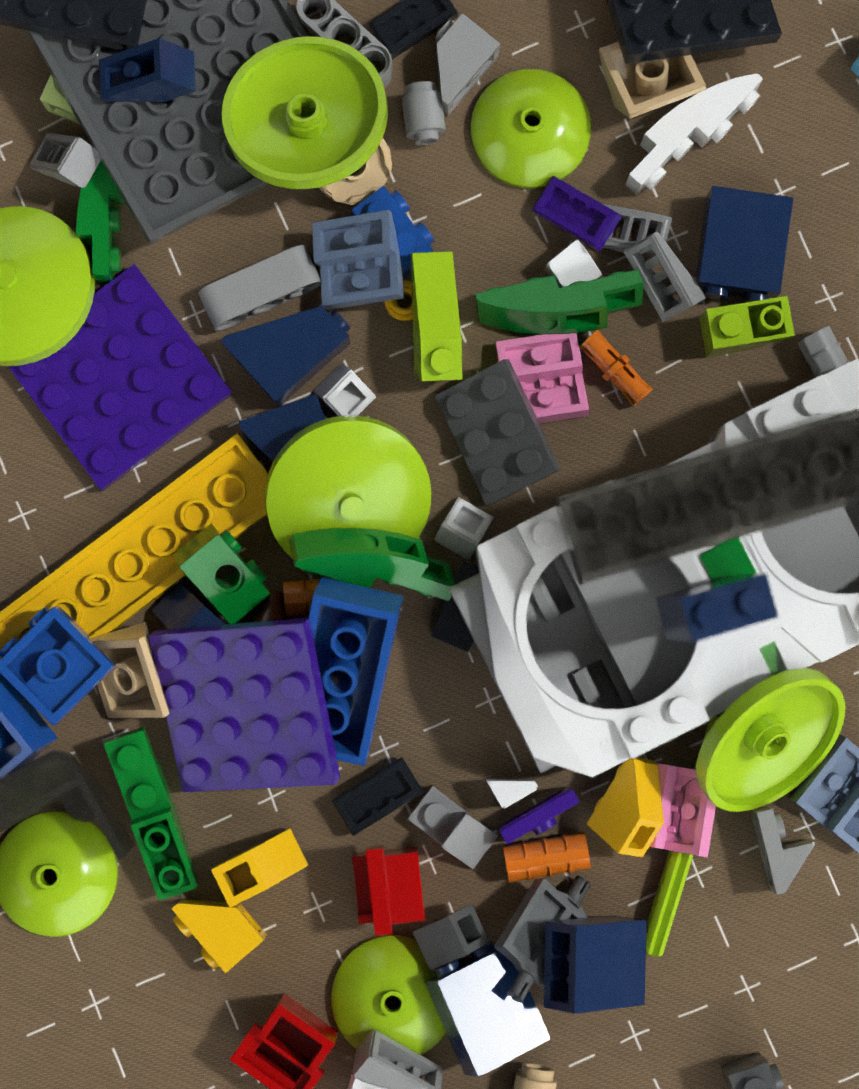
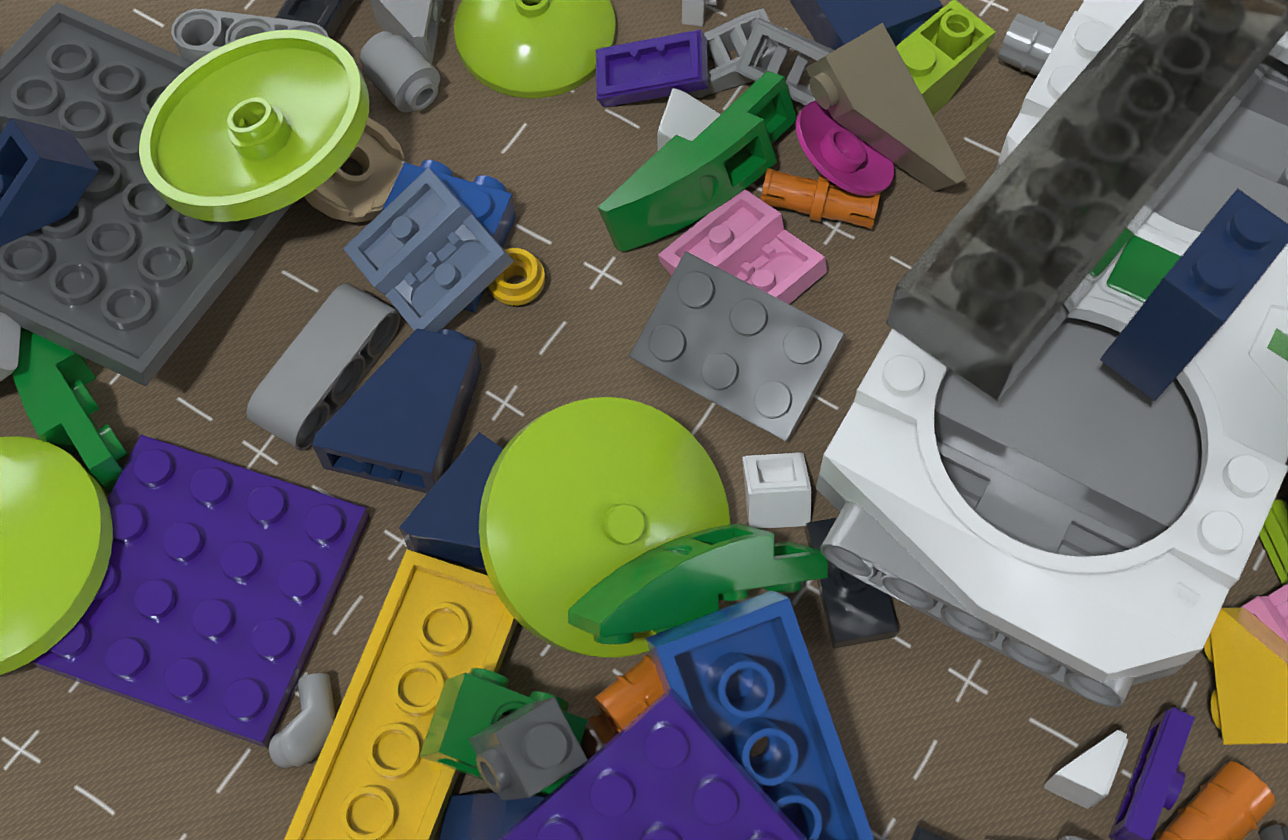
camera: 30 degrees left, 20 degrees down
white slope [314,364,376,416] -> none
lime slope [411,251,462,381] -> none
none -> light grey arm [269,673,336,769]
none -> dark grey brick [469,697,588,801]
none -> dark pink dish [796,101,894,196]
none -> dark tan slope [805,23,966,191]

